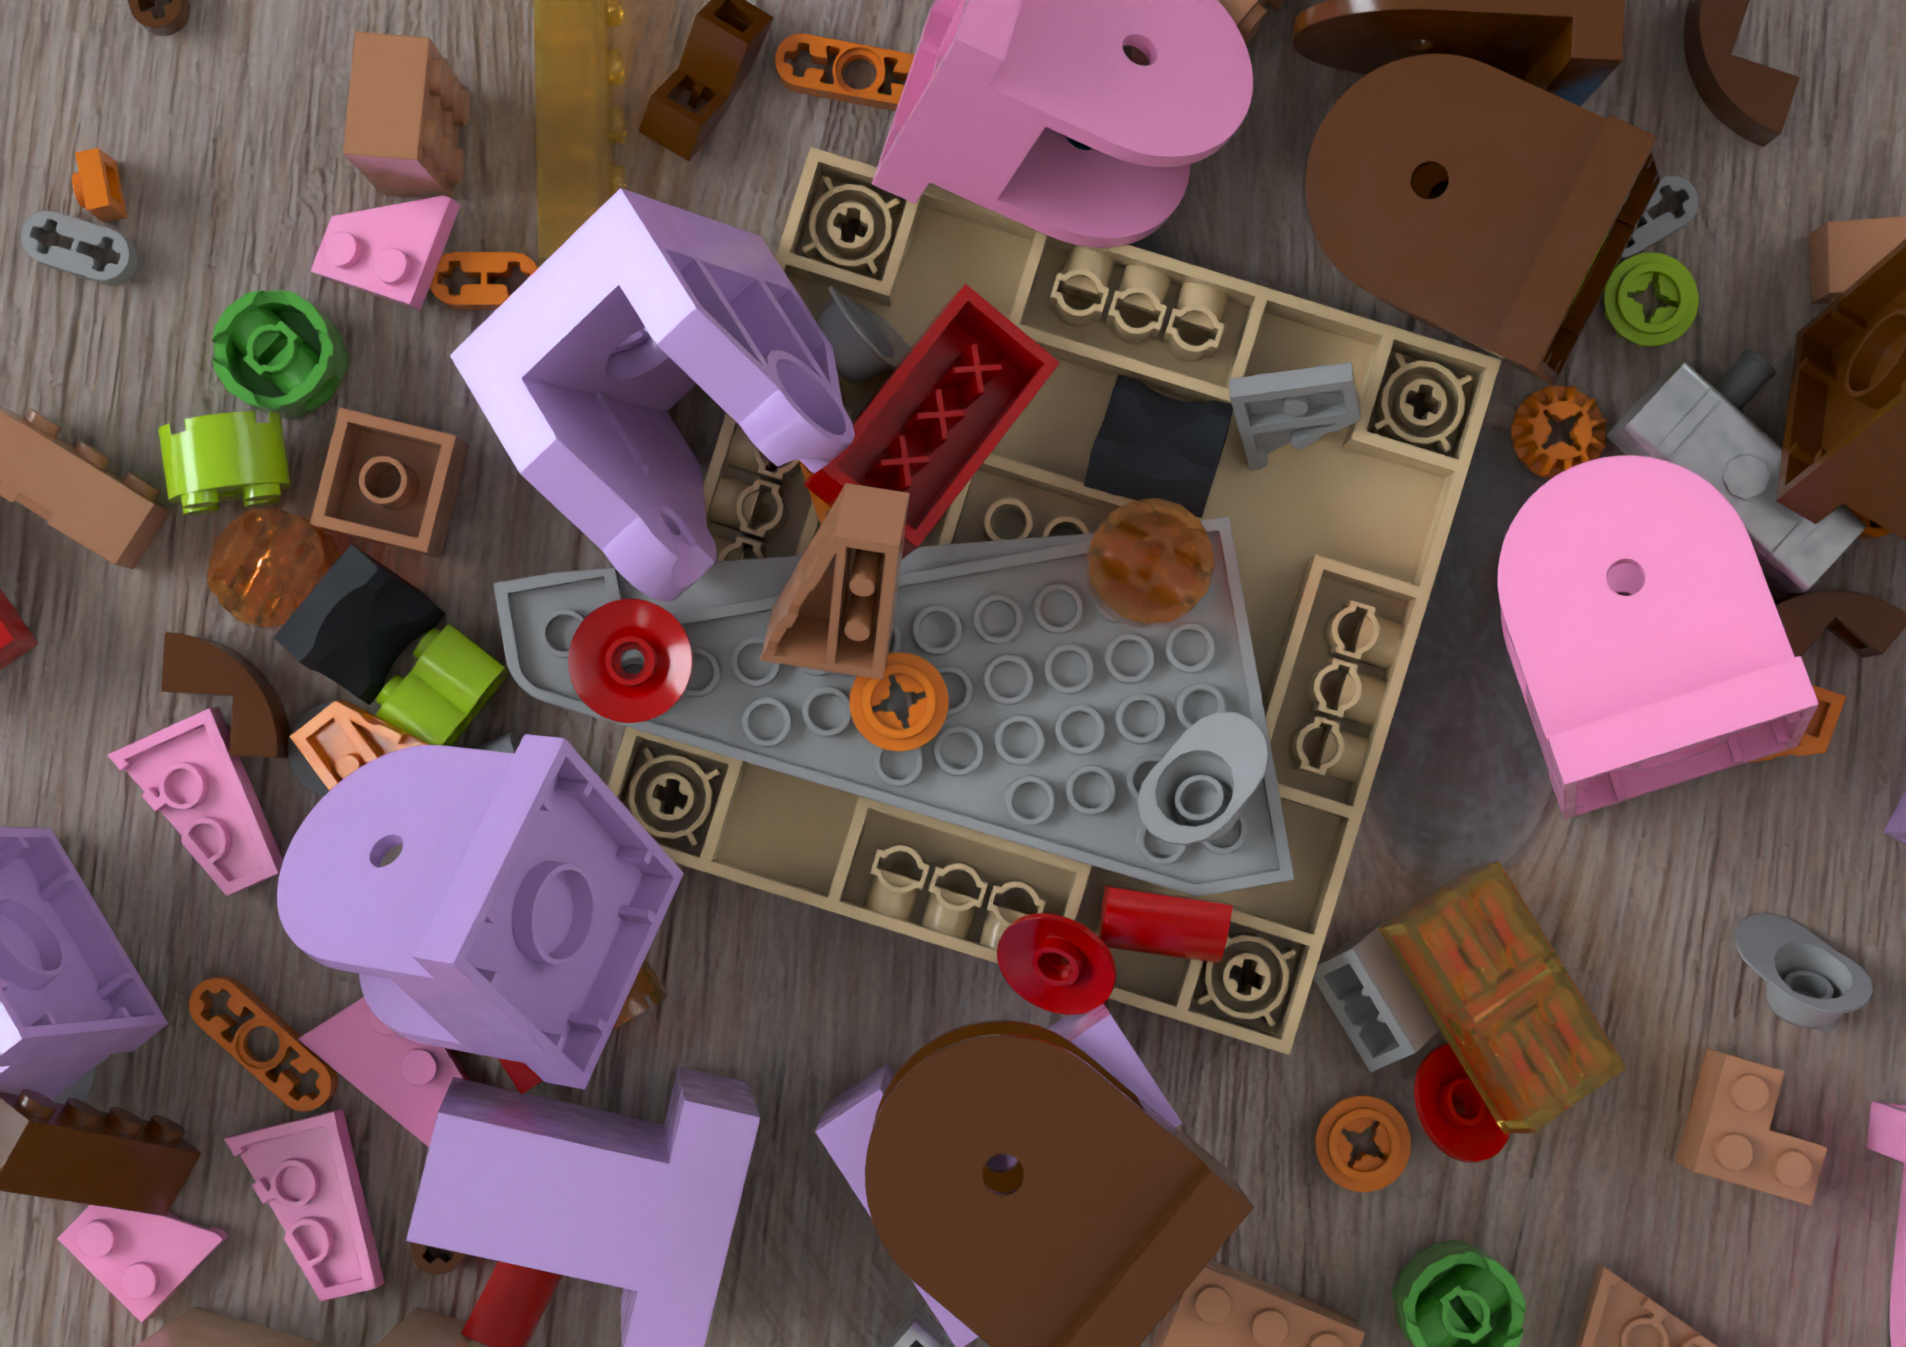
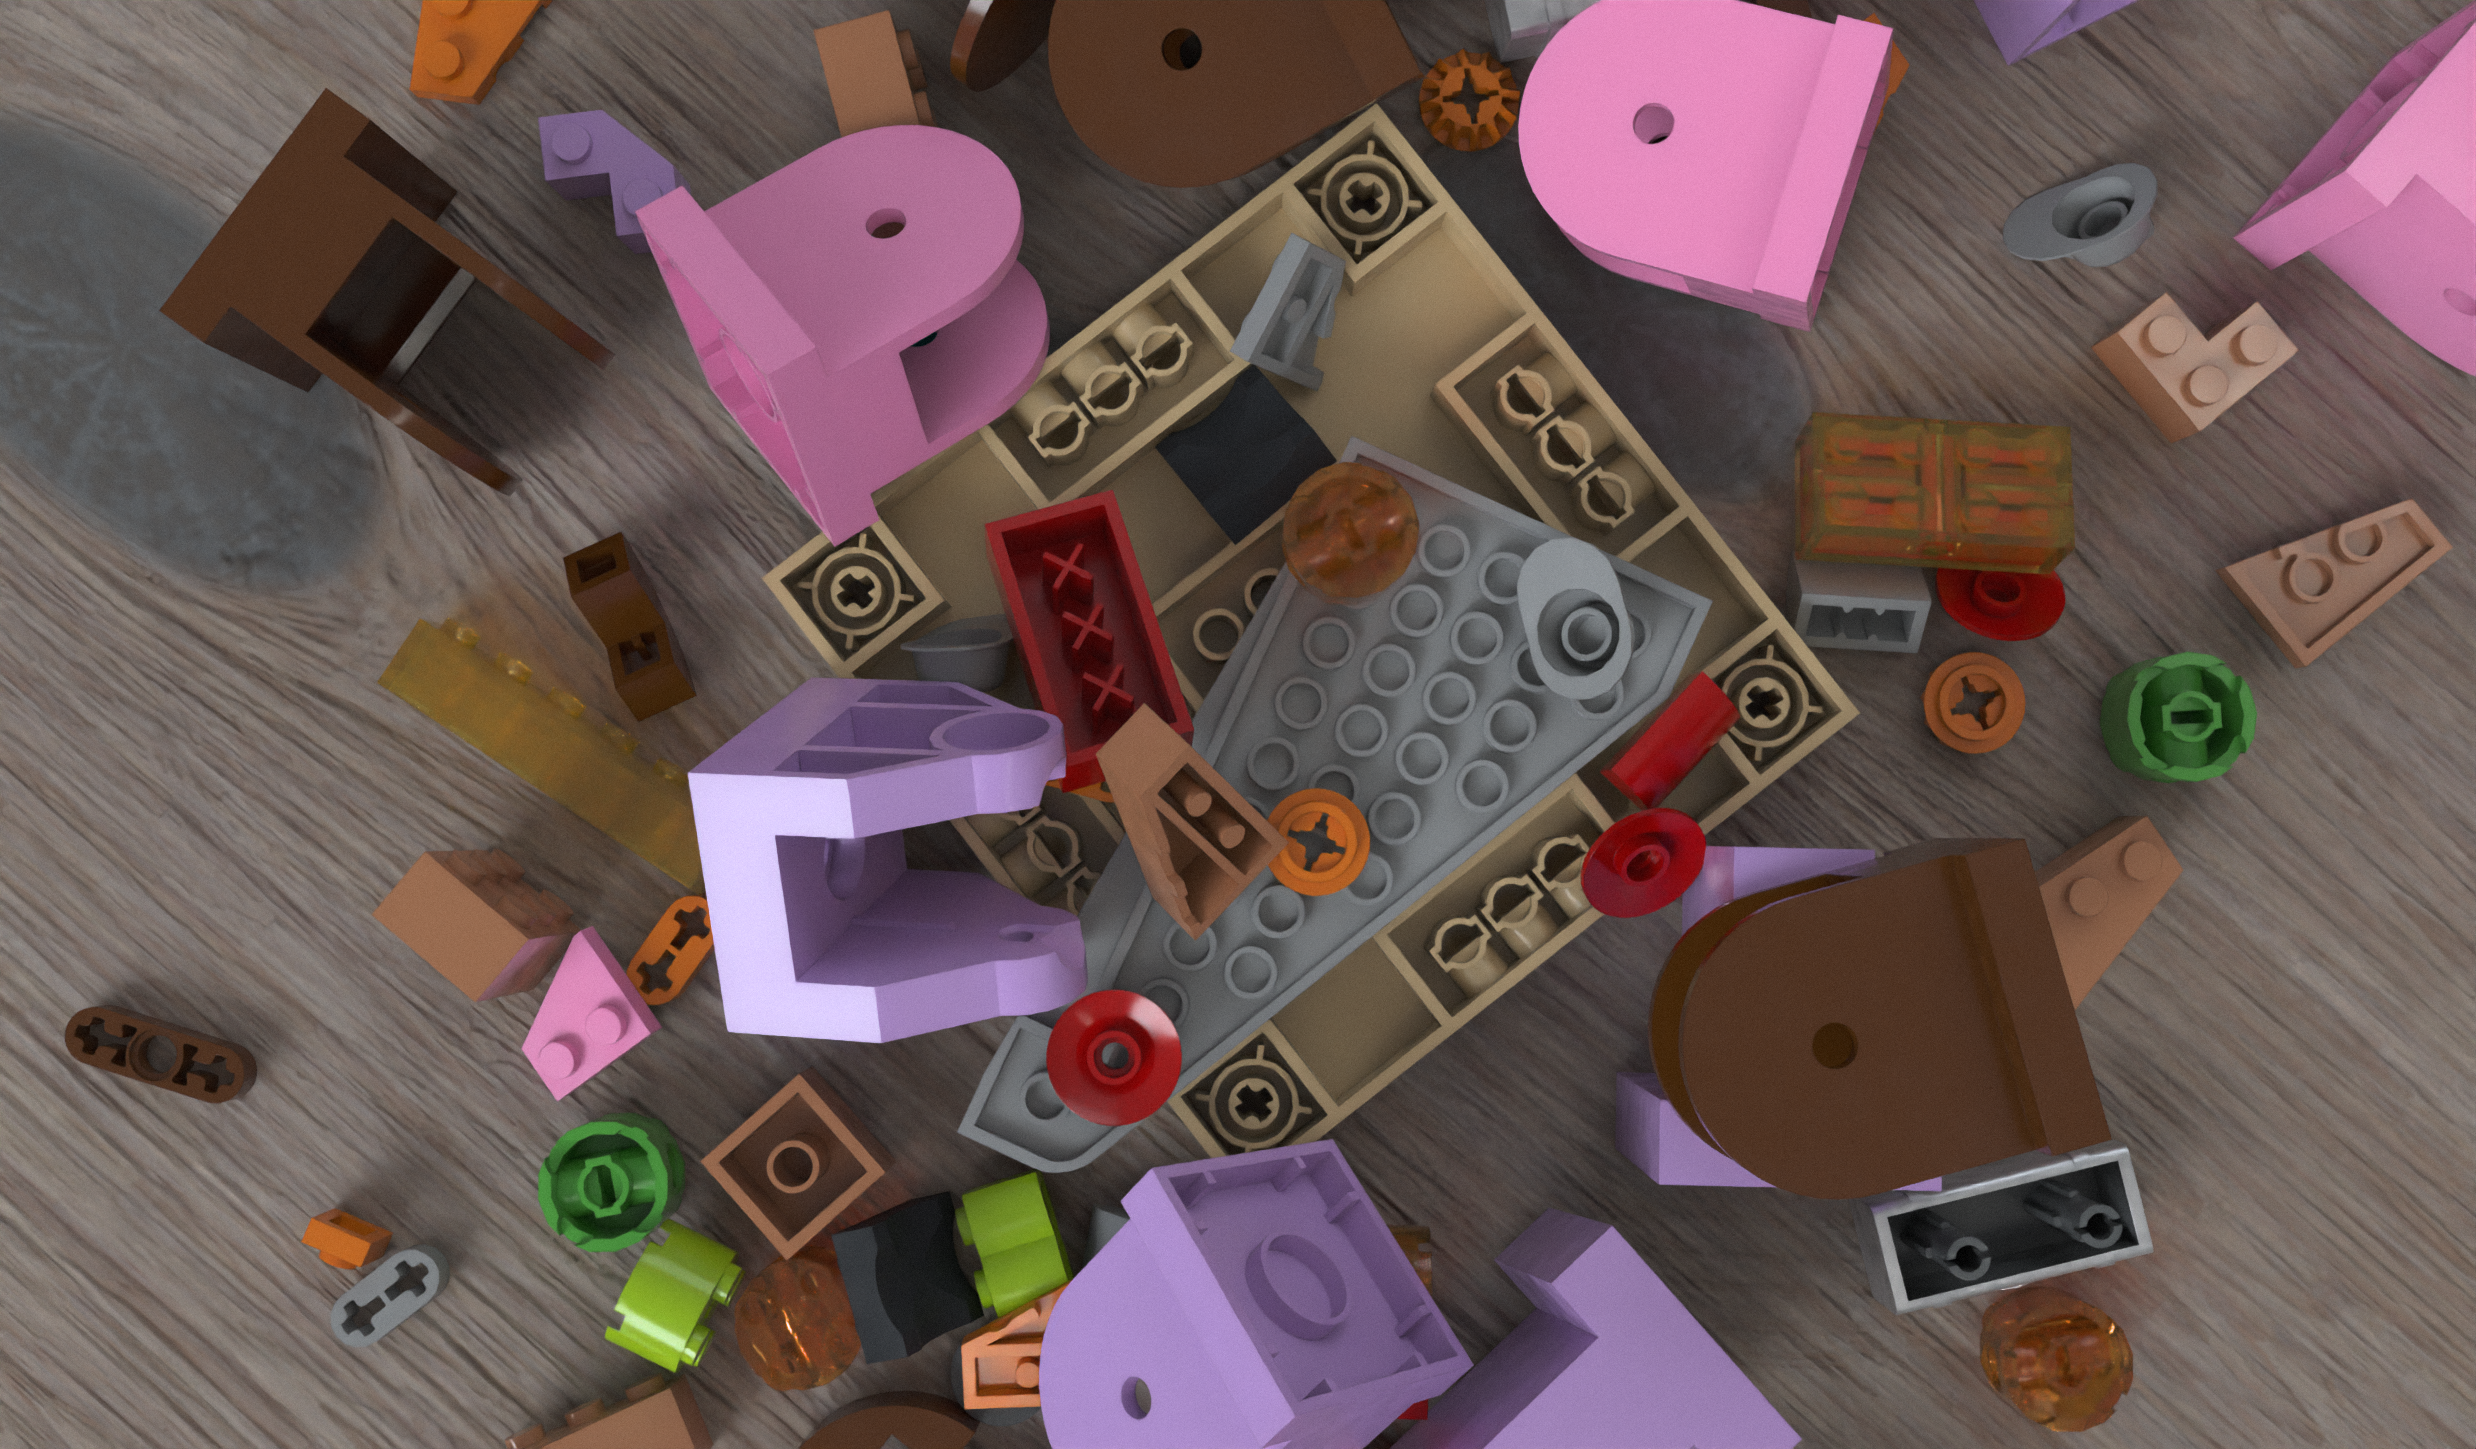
camera: 60 degrees left, 0 degrees up
orange beam [775,34,915,111] -> none

